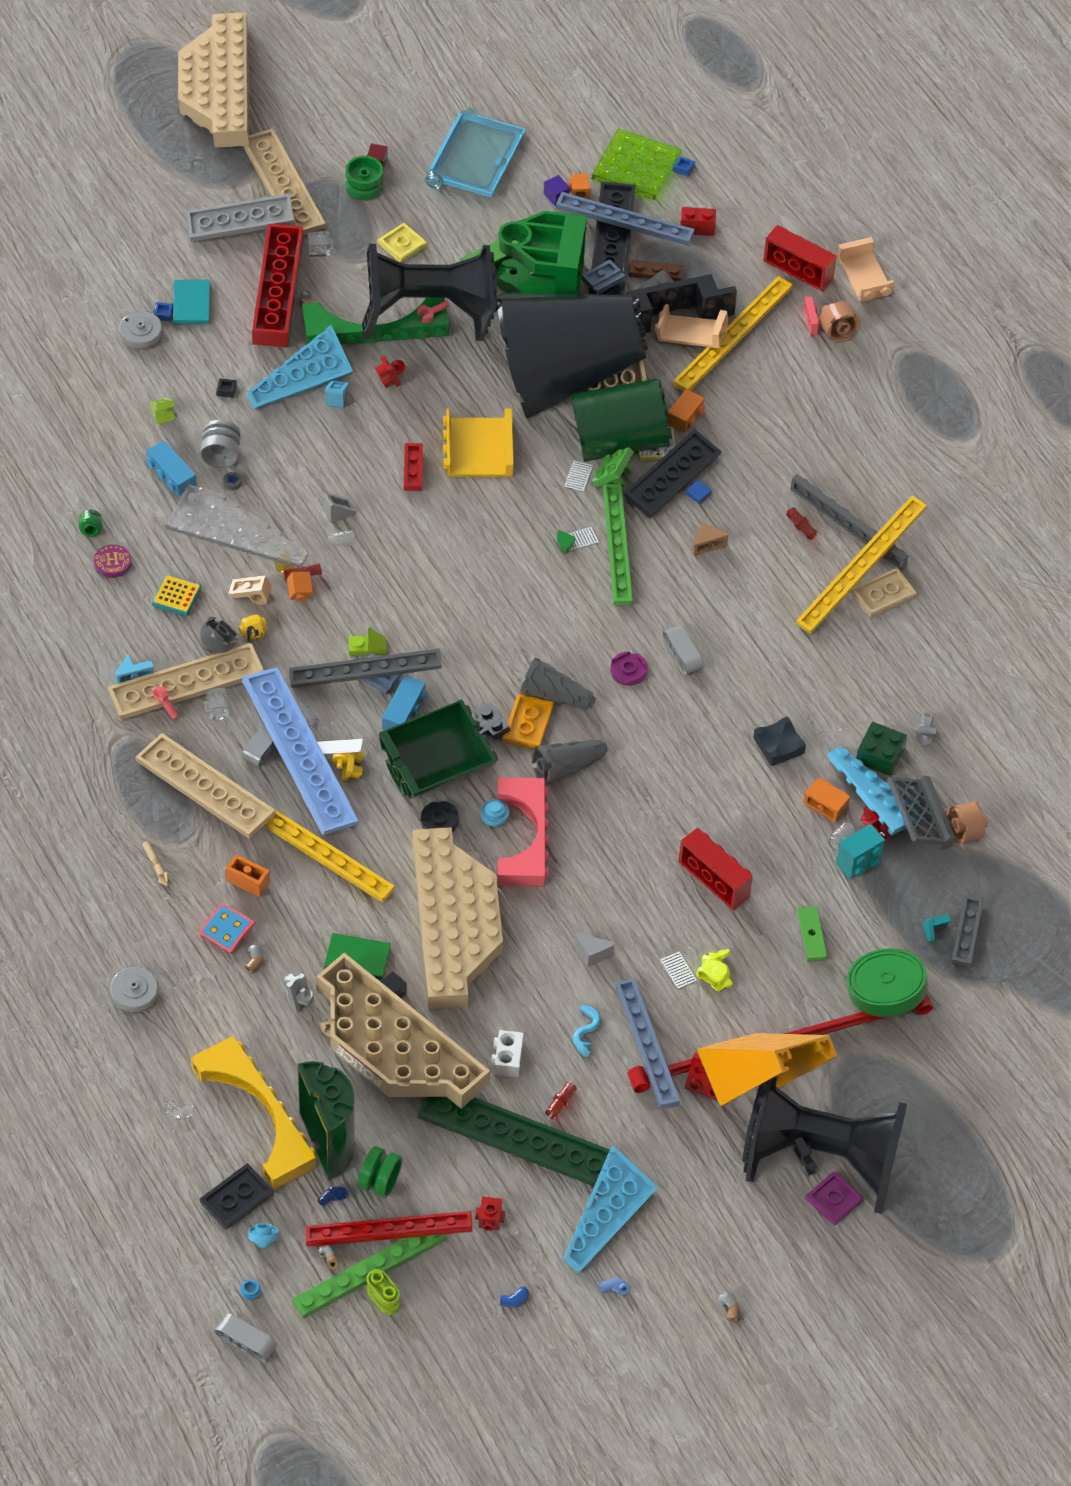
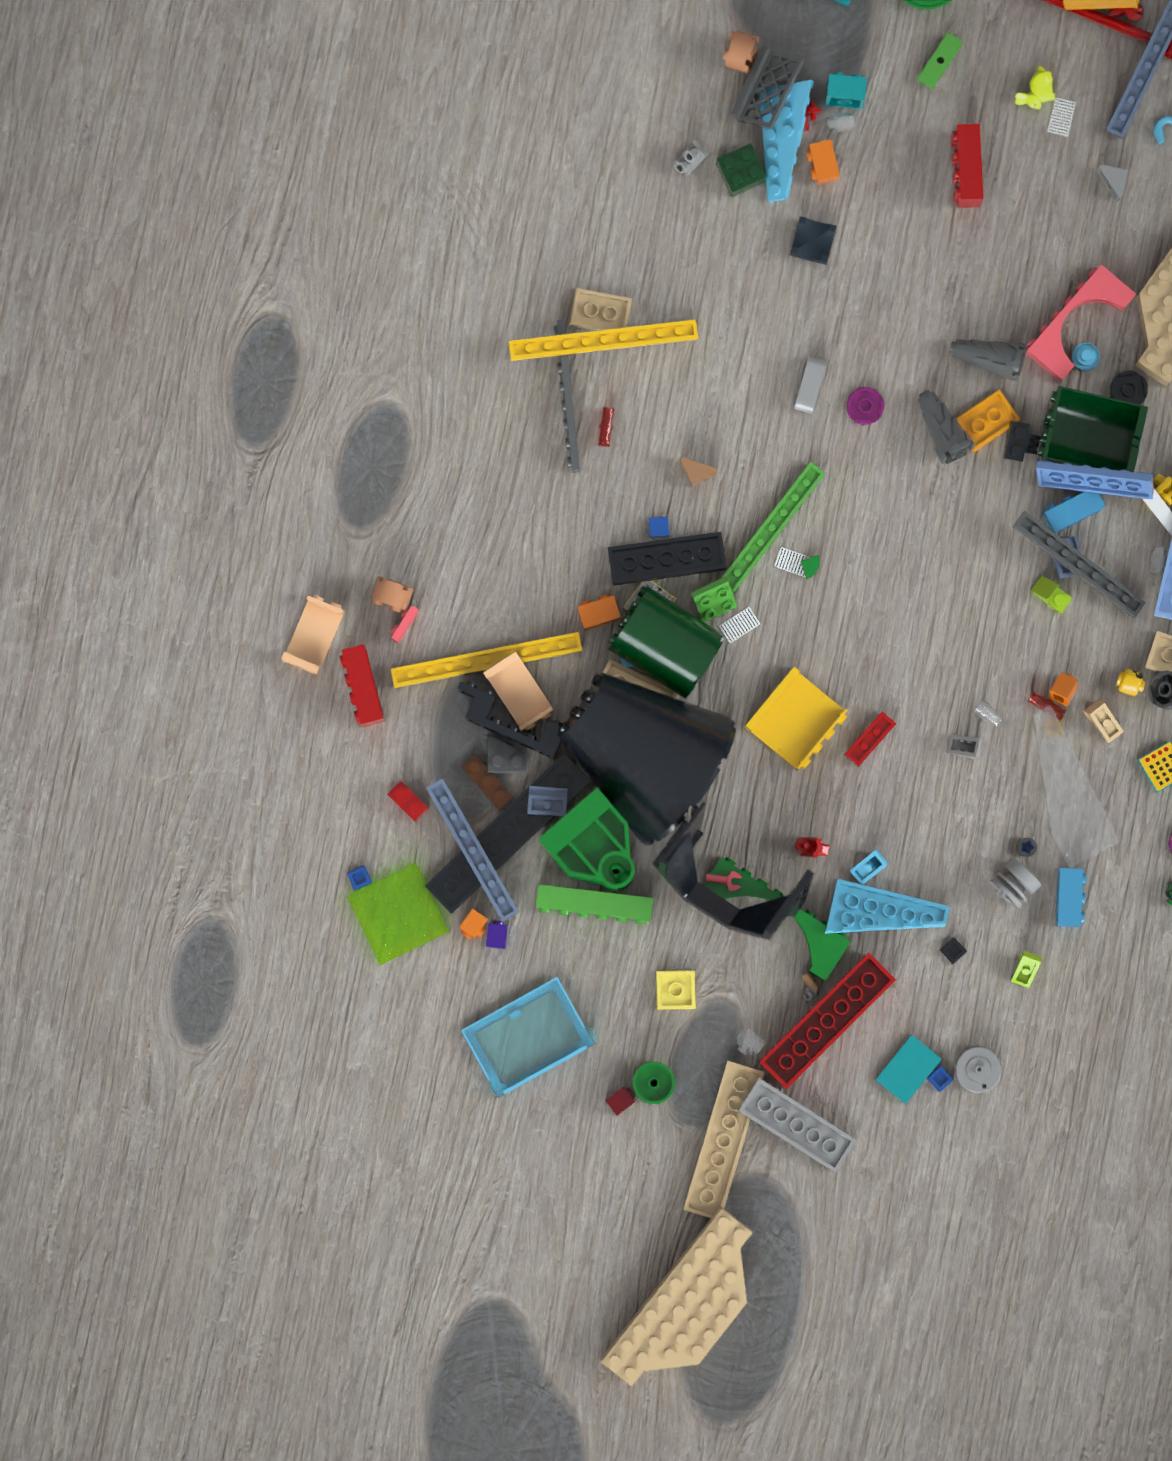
camera: 135 degrees left, 30 degrees up
none -> medium blue plate [1036,461,1154,500]

